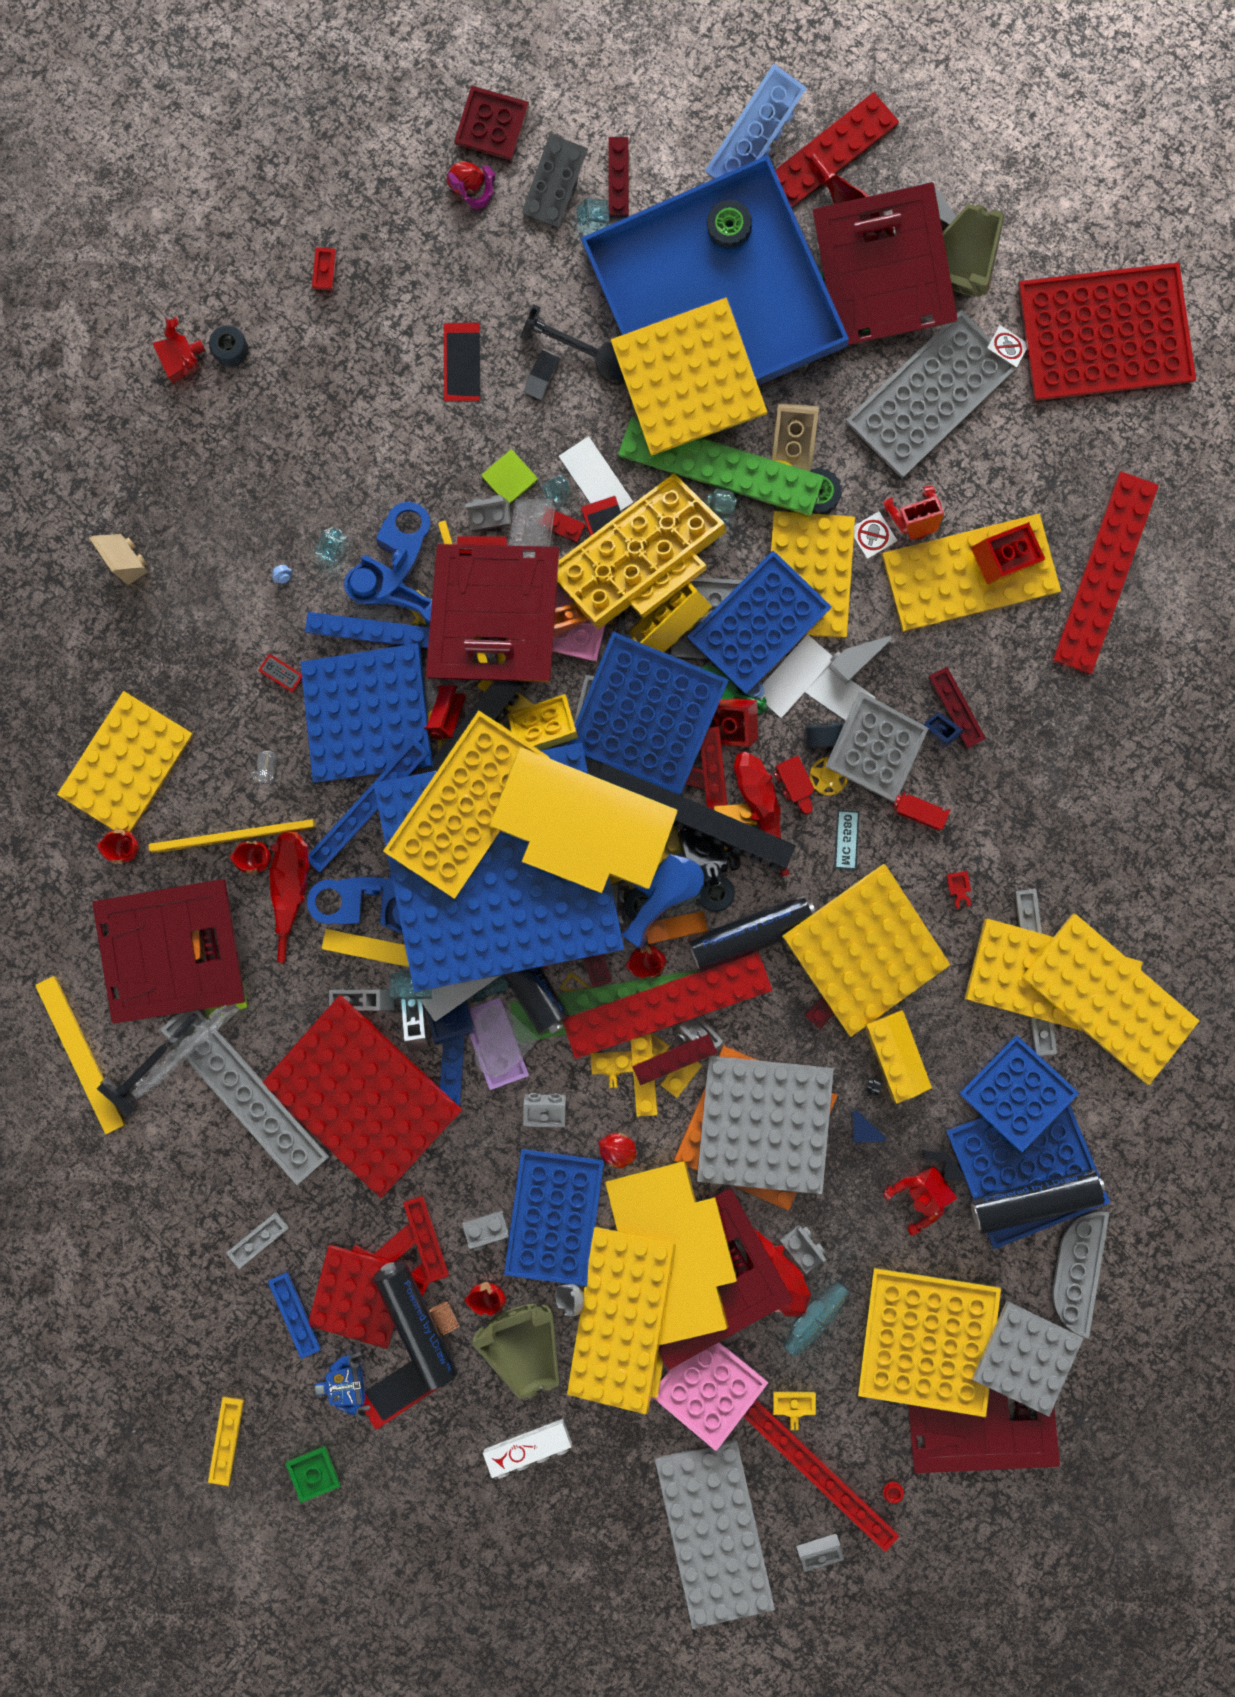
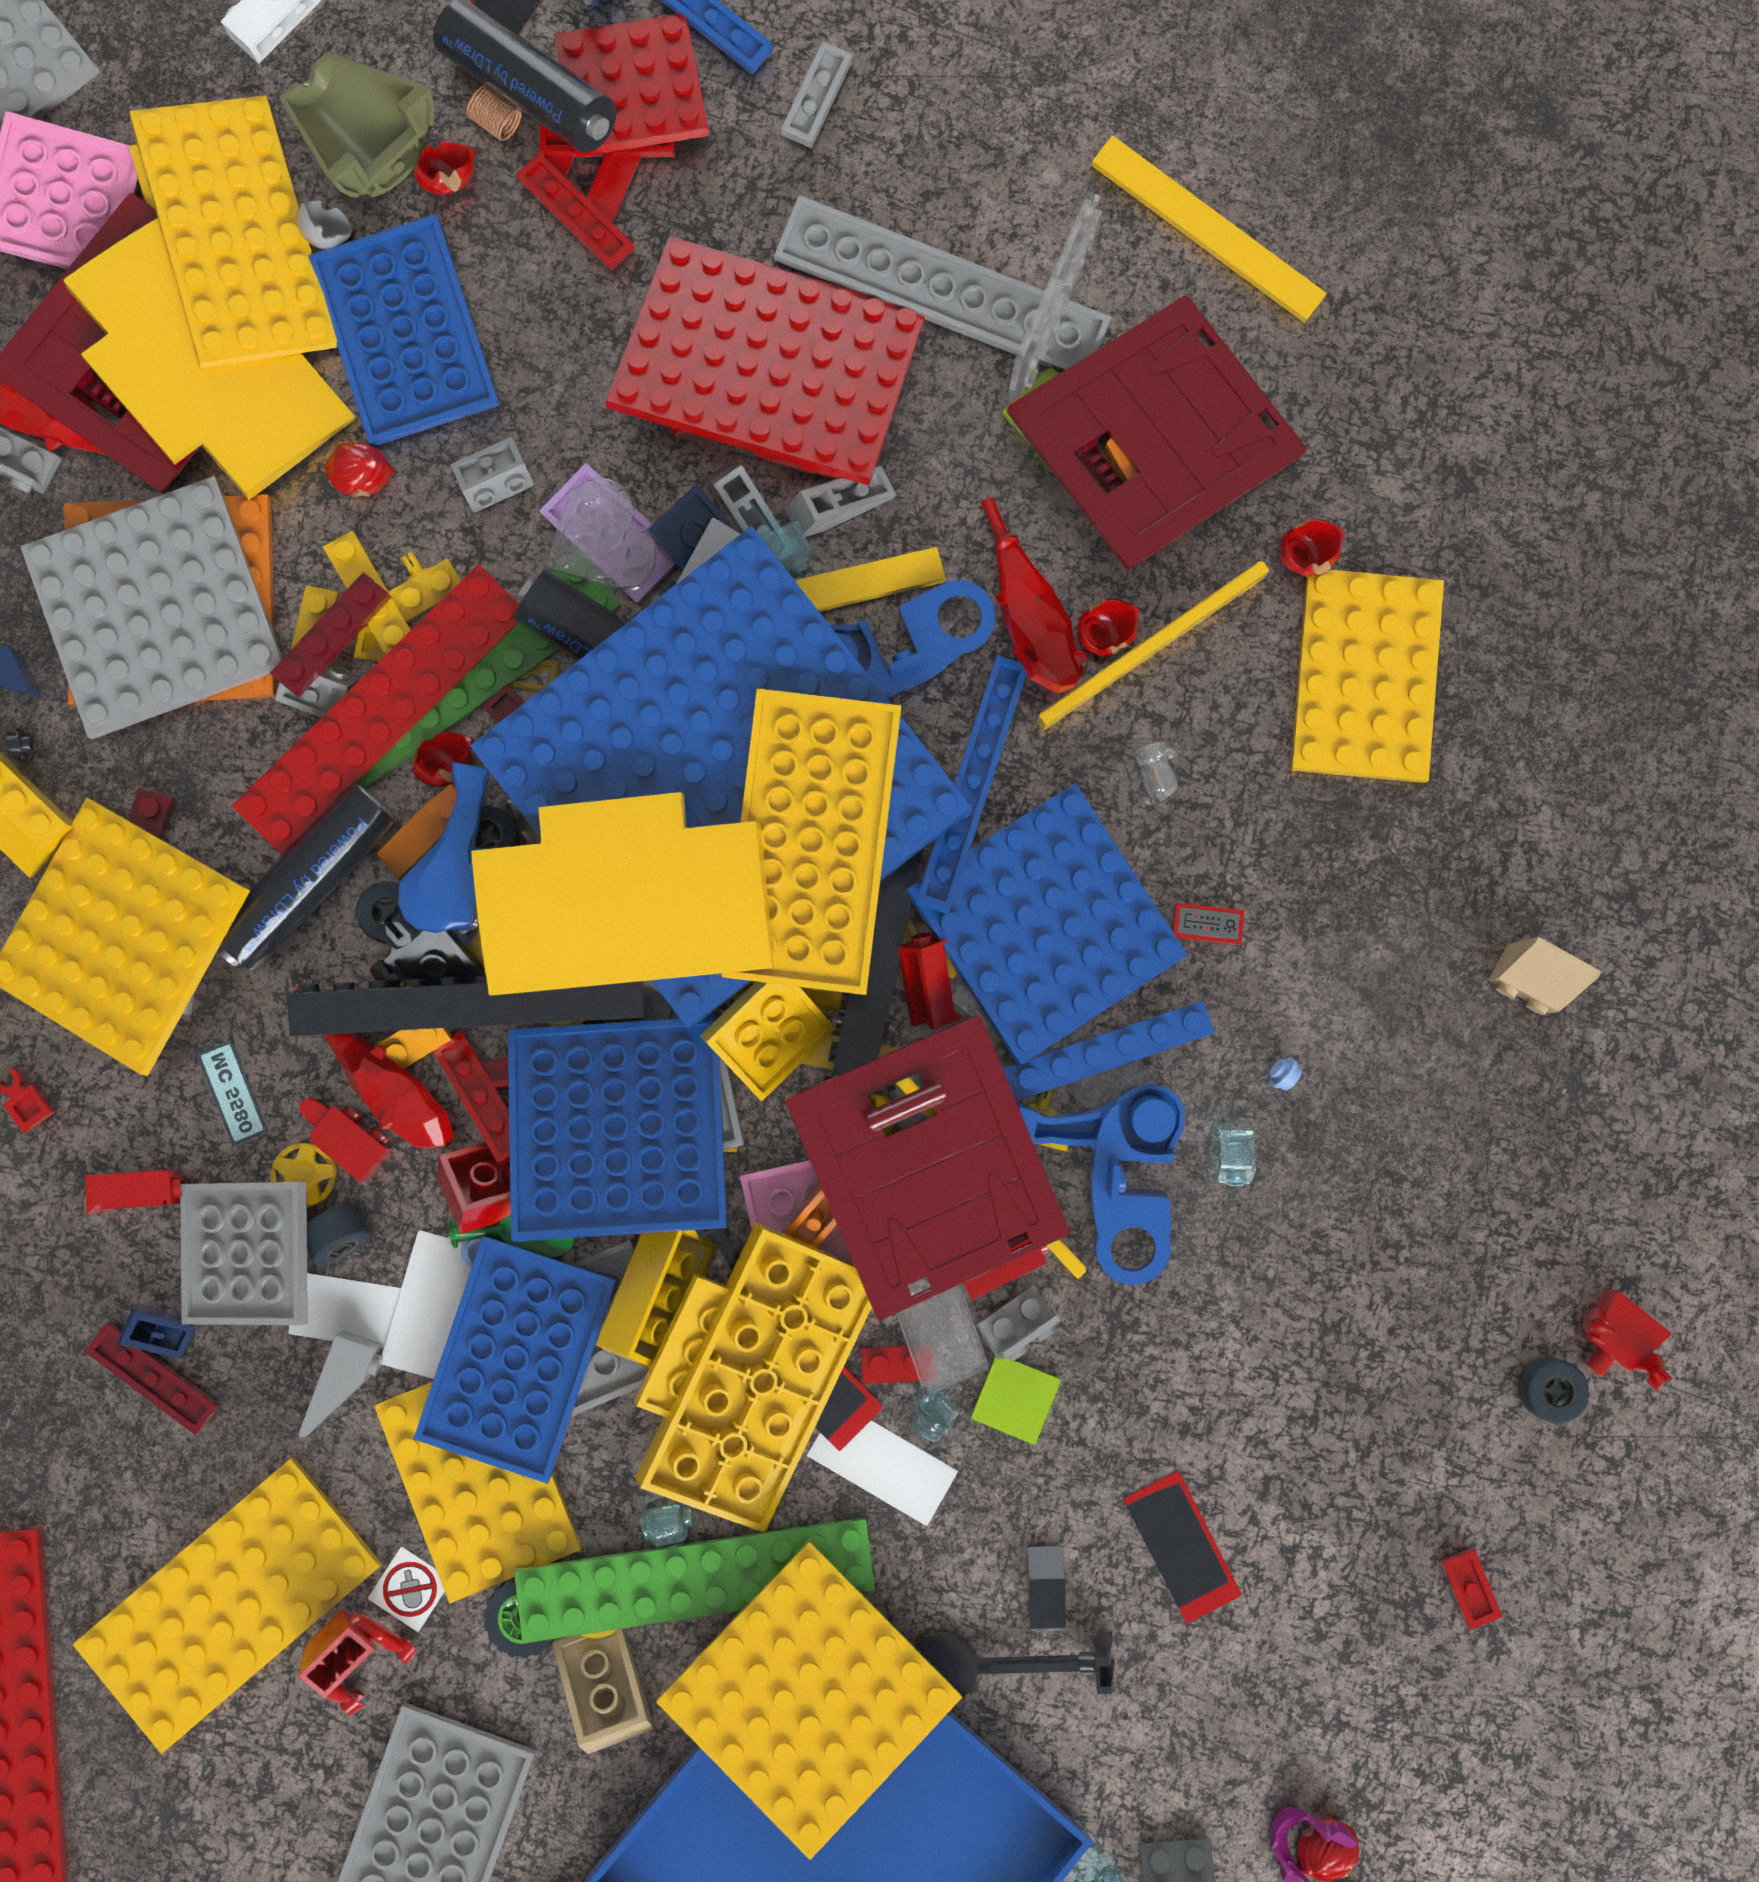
camera: 150 degrees right, 0 degrees up
black piece [97,1013,197,1116] -> none
blue plate [440,1036,465,1106] -> none
light grey bracket [462,1211,510,1251] -> none
red slope [970,522,1046,585] -> none

